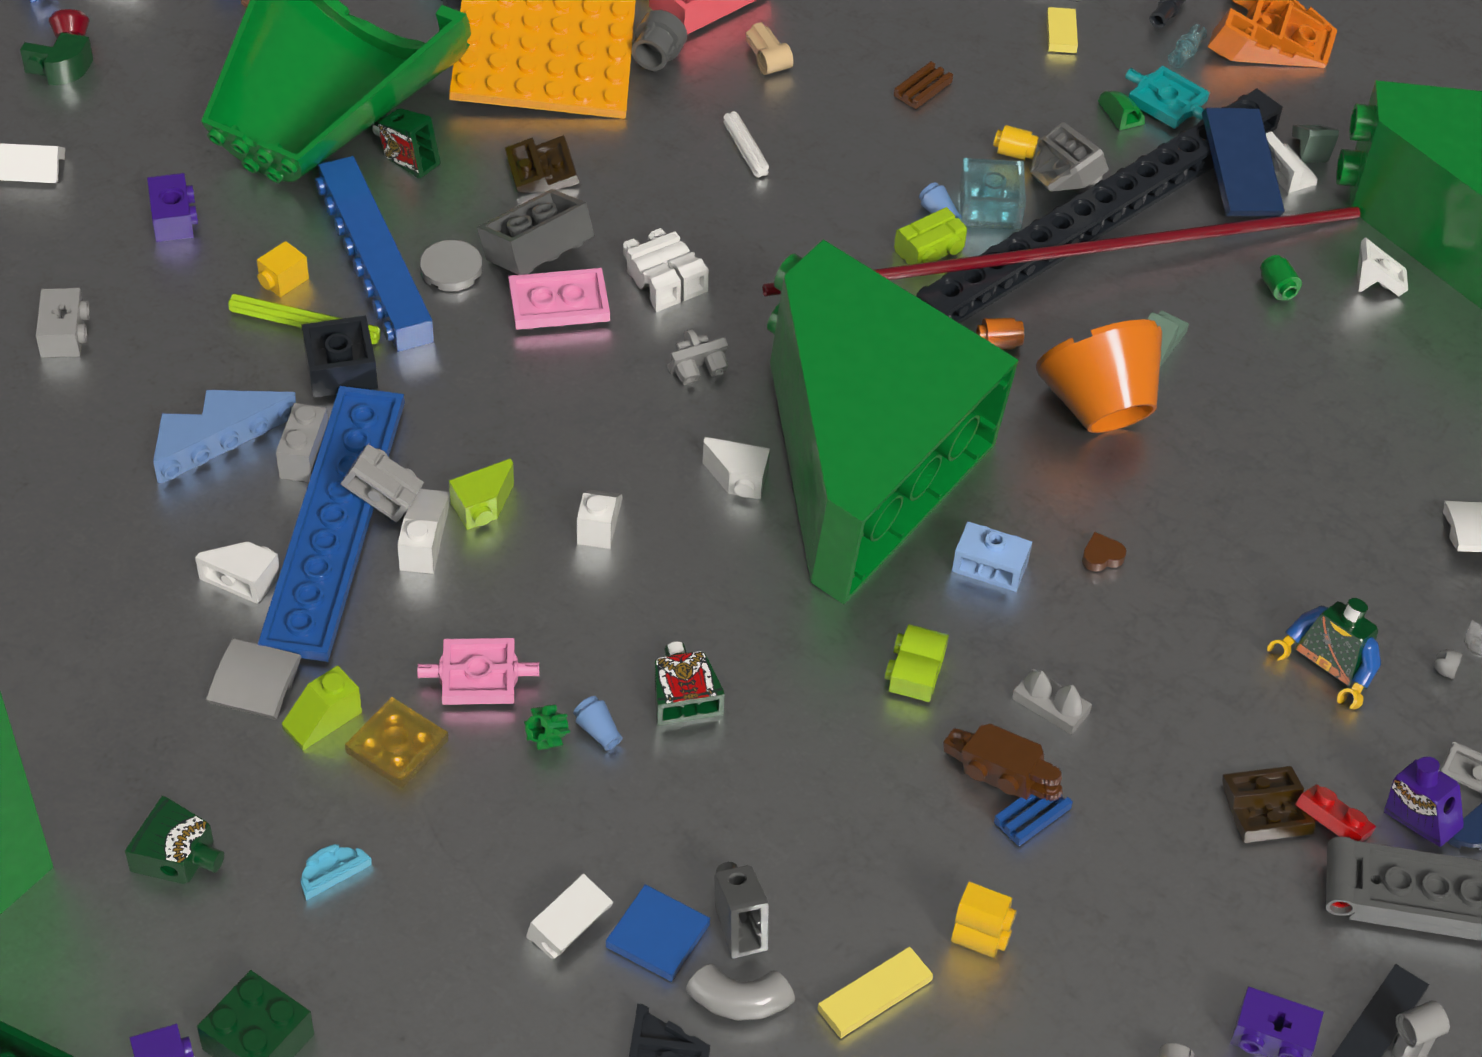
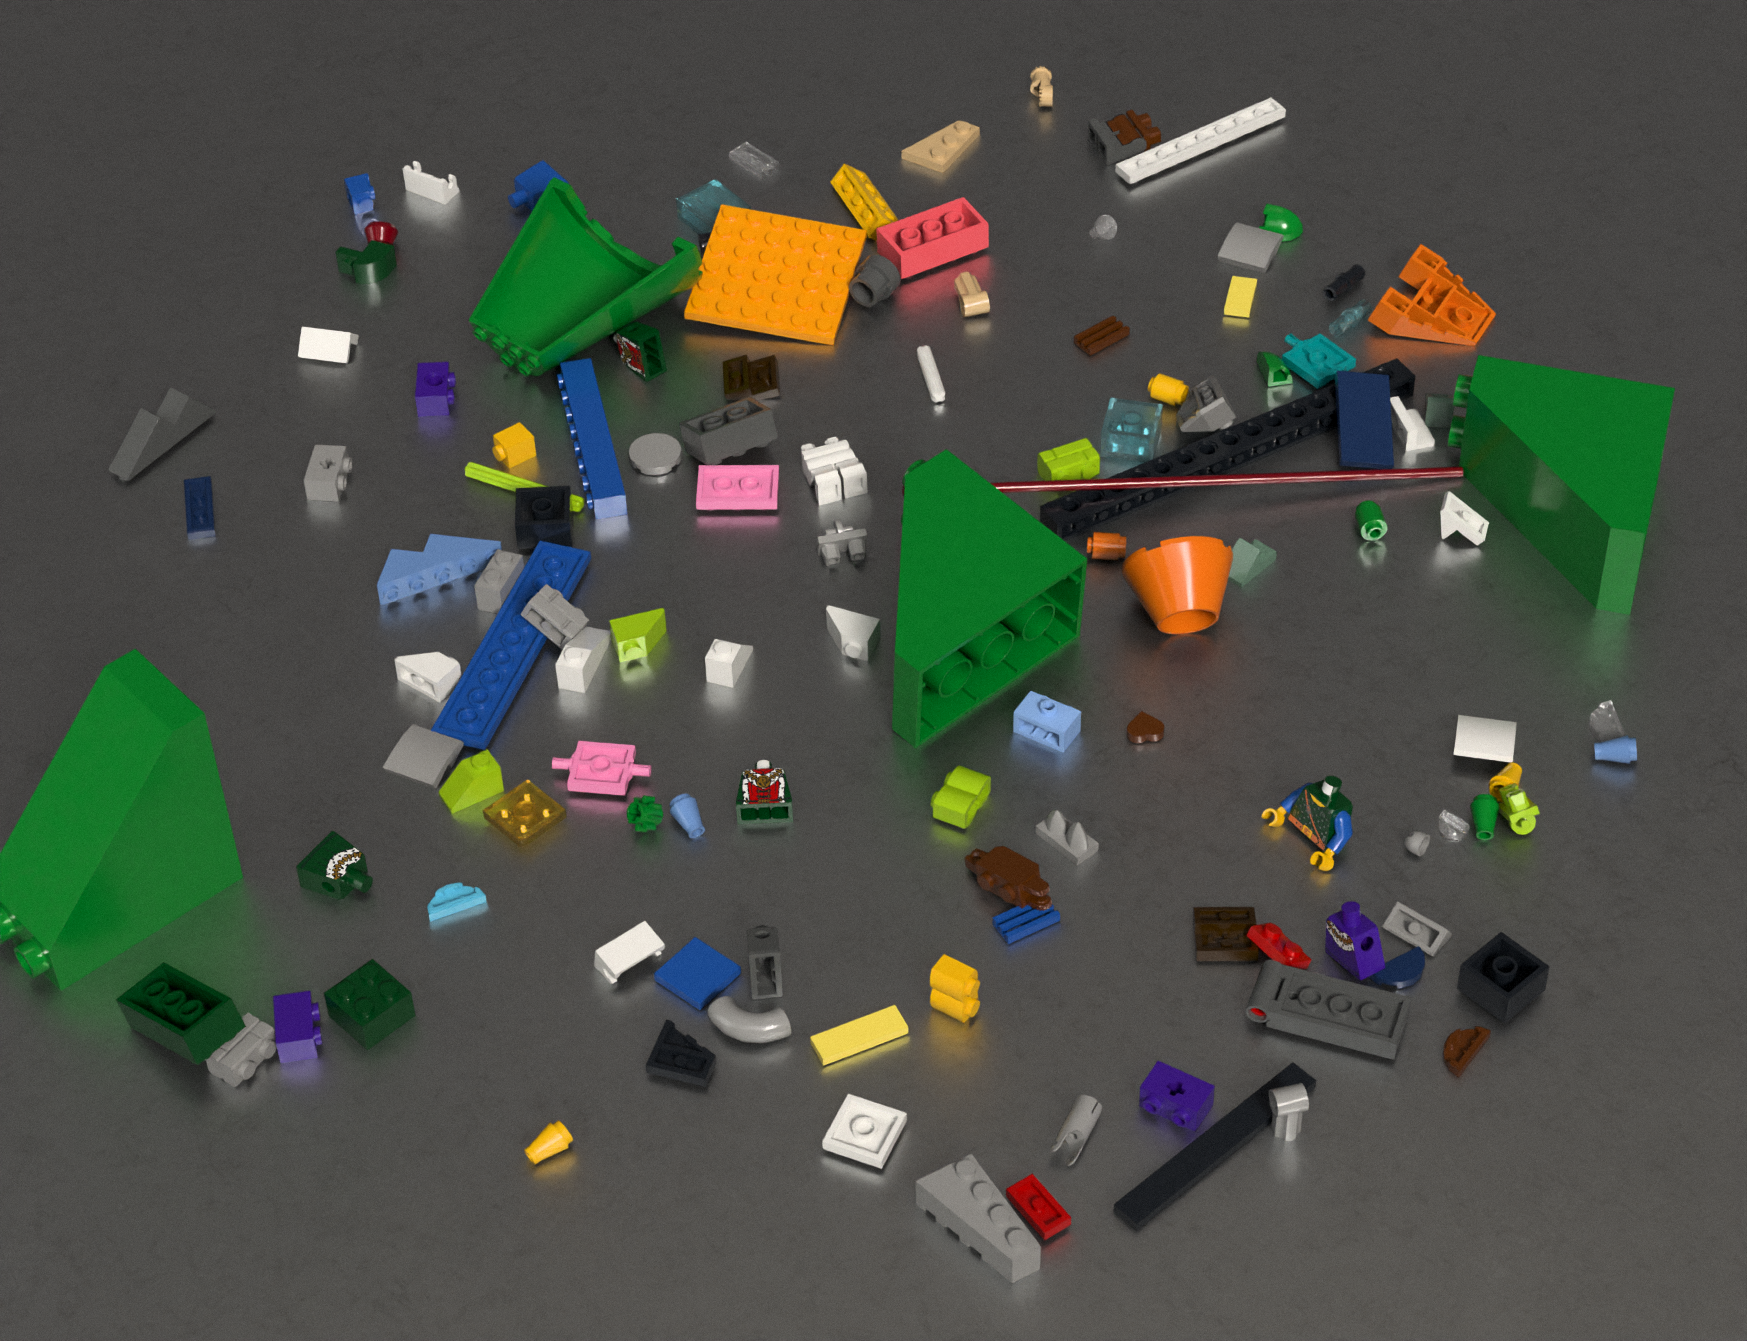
camera: 15 degrees right, 5 degrees down
medium blue cone [919,182,961,219] -> none

